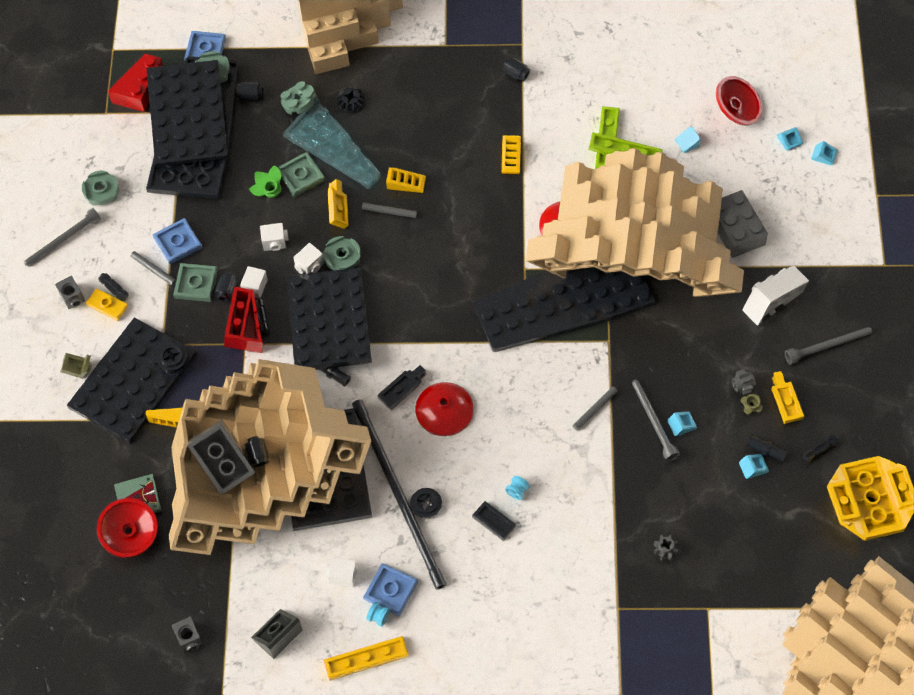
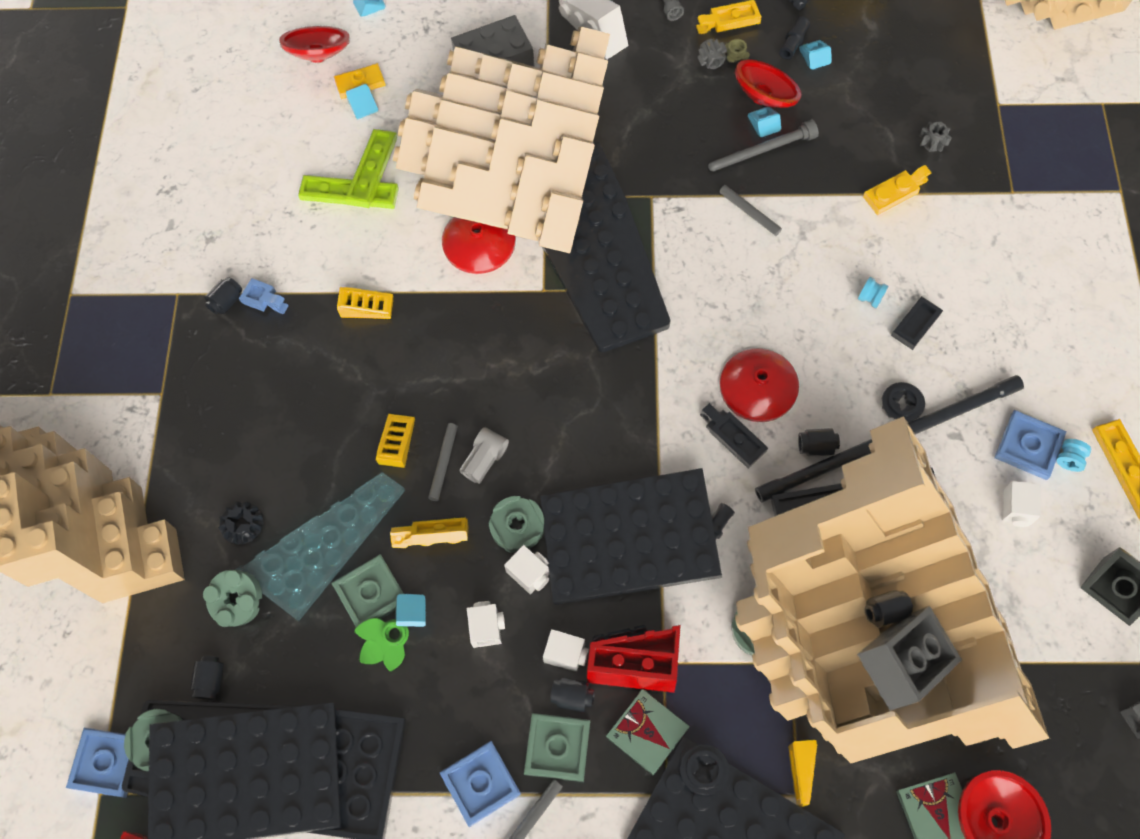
camera: 90 degrees left, 5 degrees up
none -> medium blue plate [239,278,289,314]
none -> yellow plate [334,63,386,99]
none -> medium azure slope [396,594,426,626]
none -> light grey piece [460,427,509,484]
none -> sand green tile [606,689,689,775]
none -> red dish [735,60,801,108]
none -> black brick [798,428,840,456]
none -> yellow plate [863,165,931,215]

